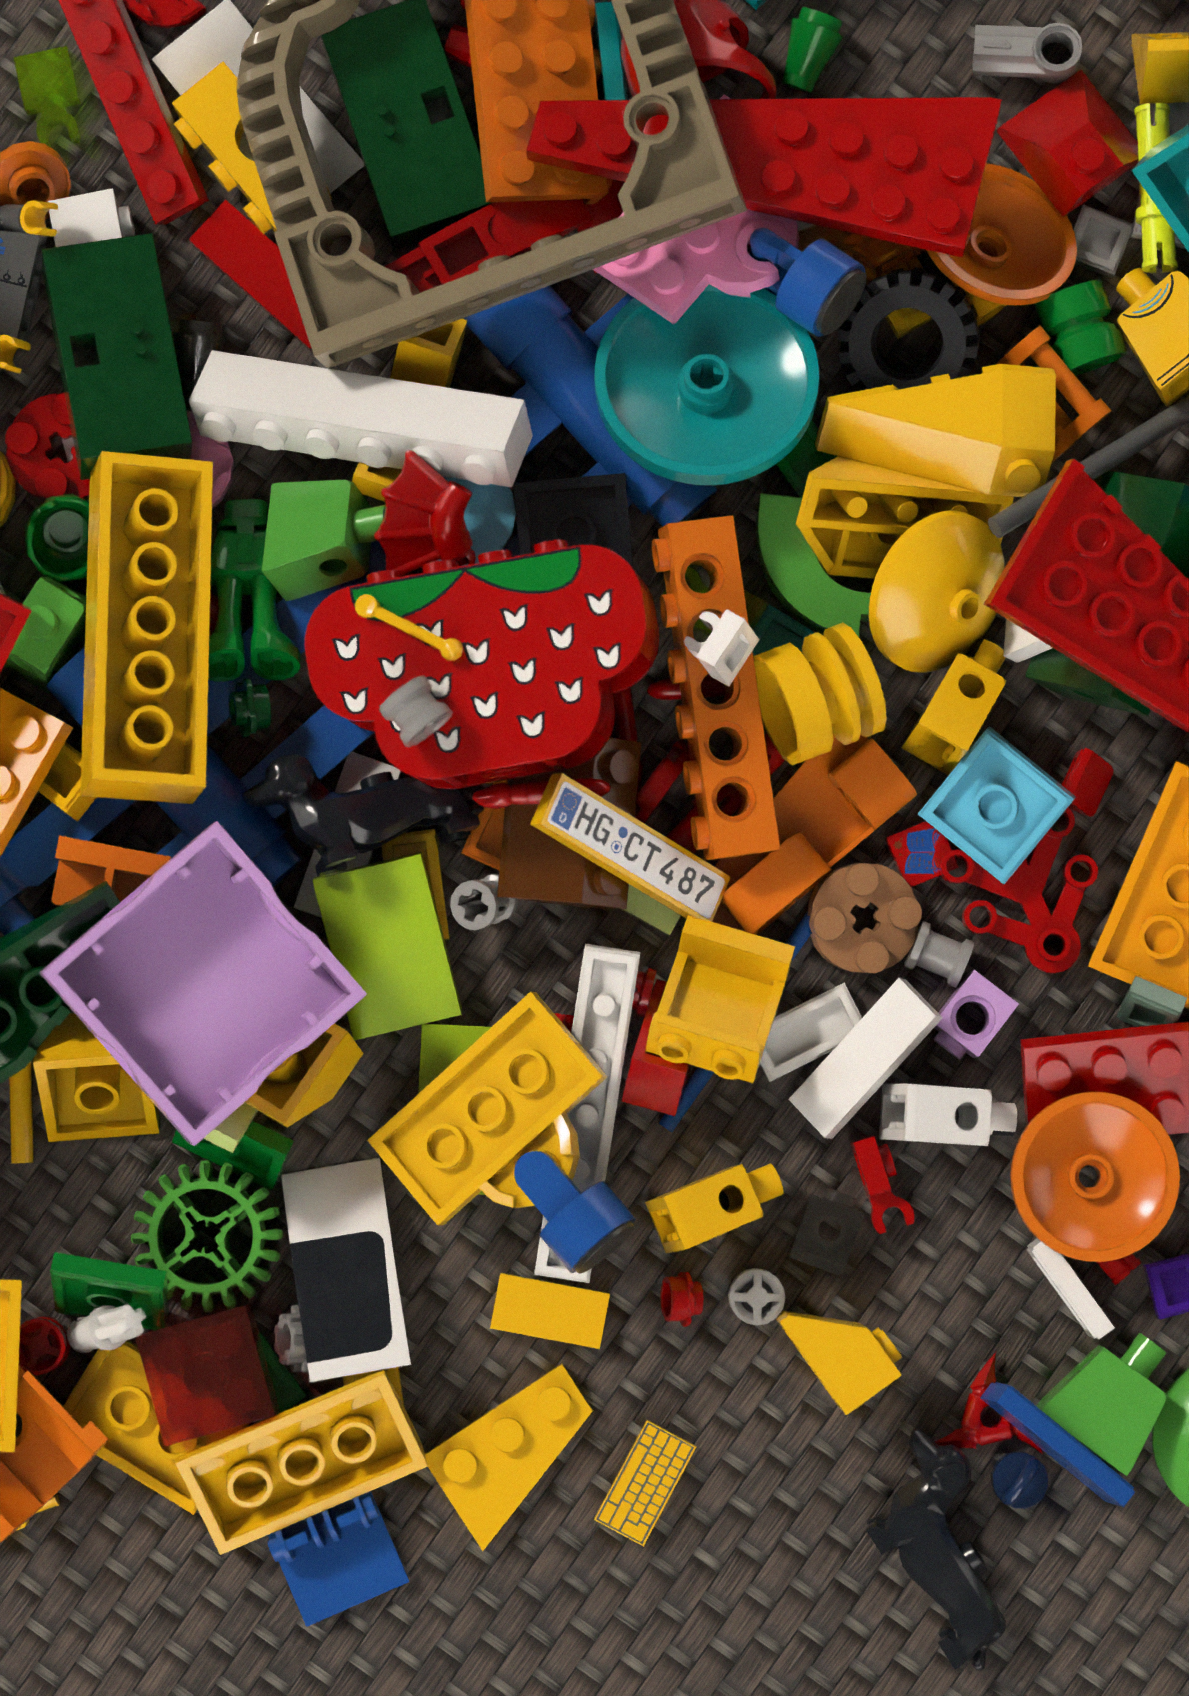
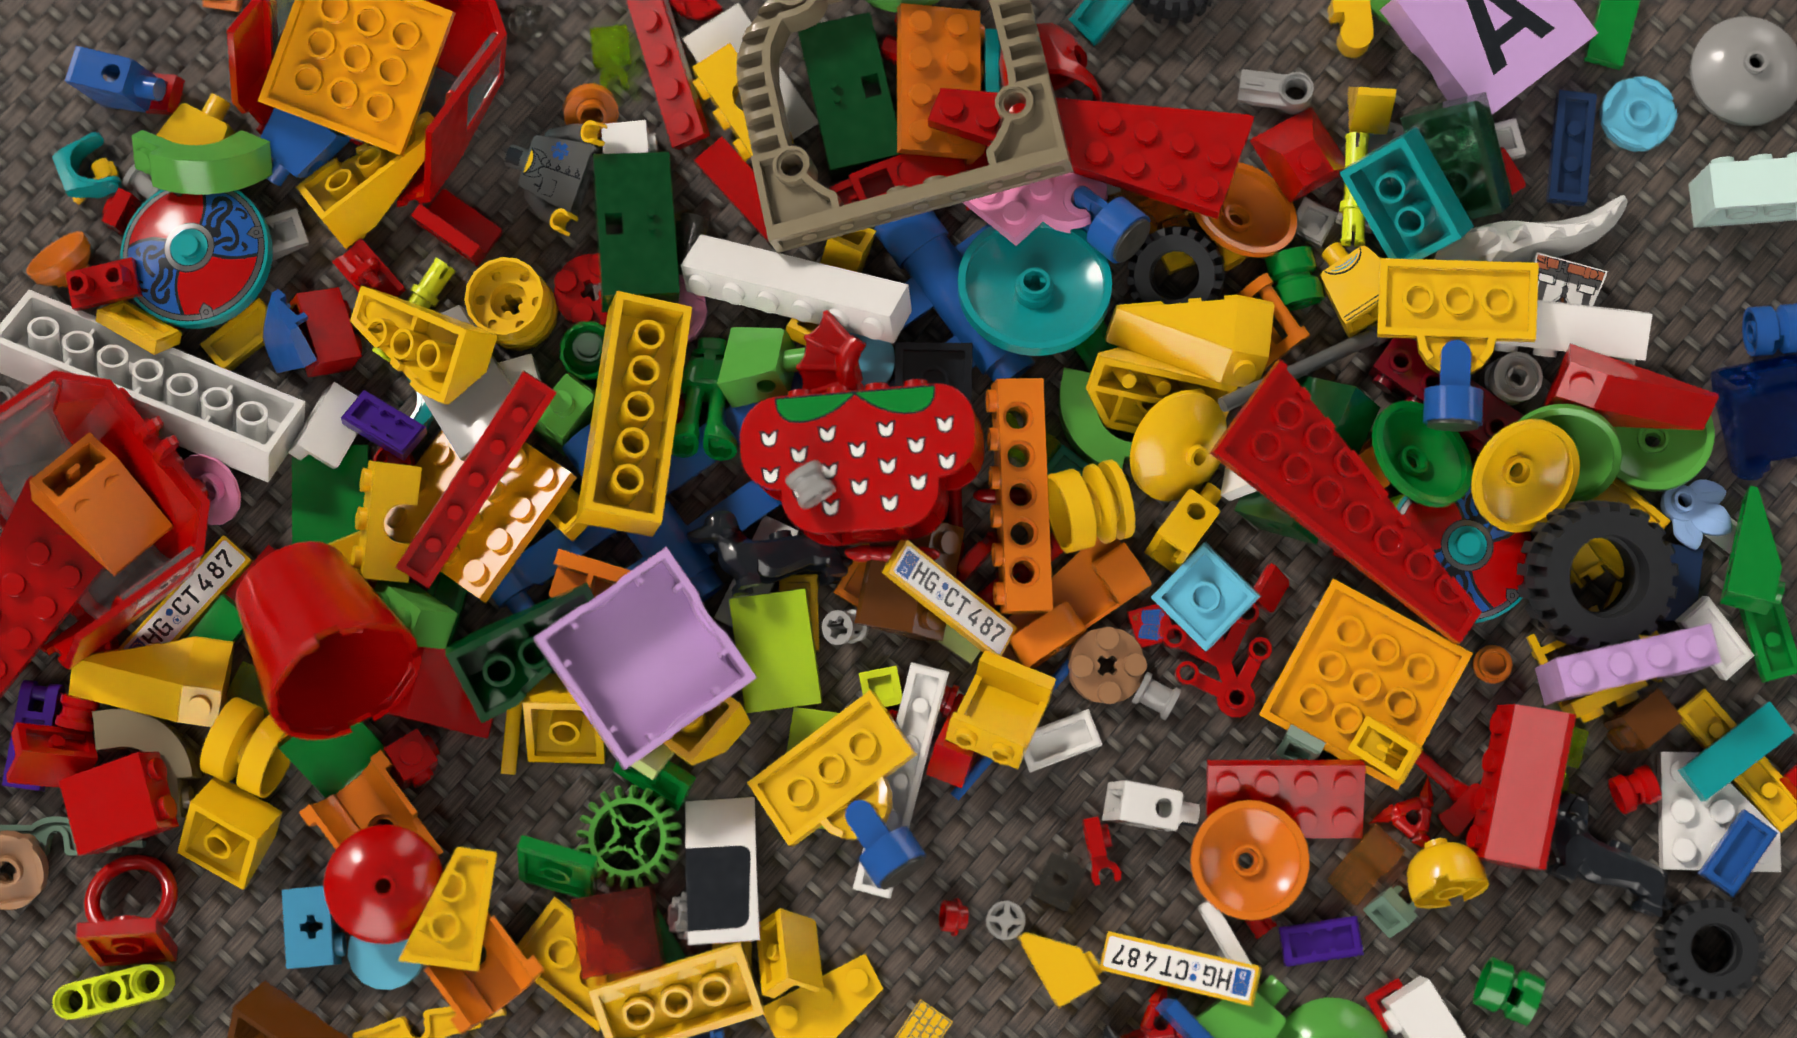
camera: 15 degrees right, 5 degrees down
red wheel [18,1316,71,1375] -> none
white axle [67,1304,146,1353] -> none
dark green plate [228,678,271,737] -> none
yellow hinge [355,594,463,661] -> none
yellow tile [490,1273,610,1349] -> none
yellow torso [645,1163,784,1254] -> none
white tile [683,609,759,686] -> none
green cone [781,7,843,94] -> none
white tile [788,978,943,1139] -> none
lavender brick [934,970,1019,1060] -> none
none -> yellow panel [757,908,823,998]
none -> neon yellow plate [859,666,903,708]
none -> tile [1100,931,1262,1006]

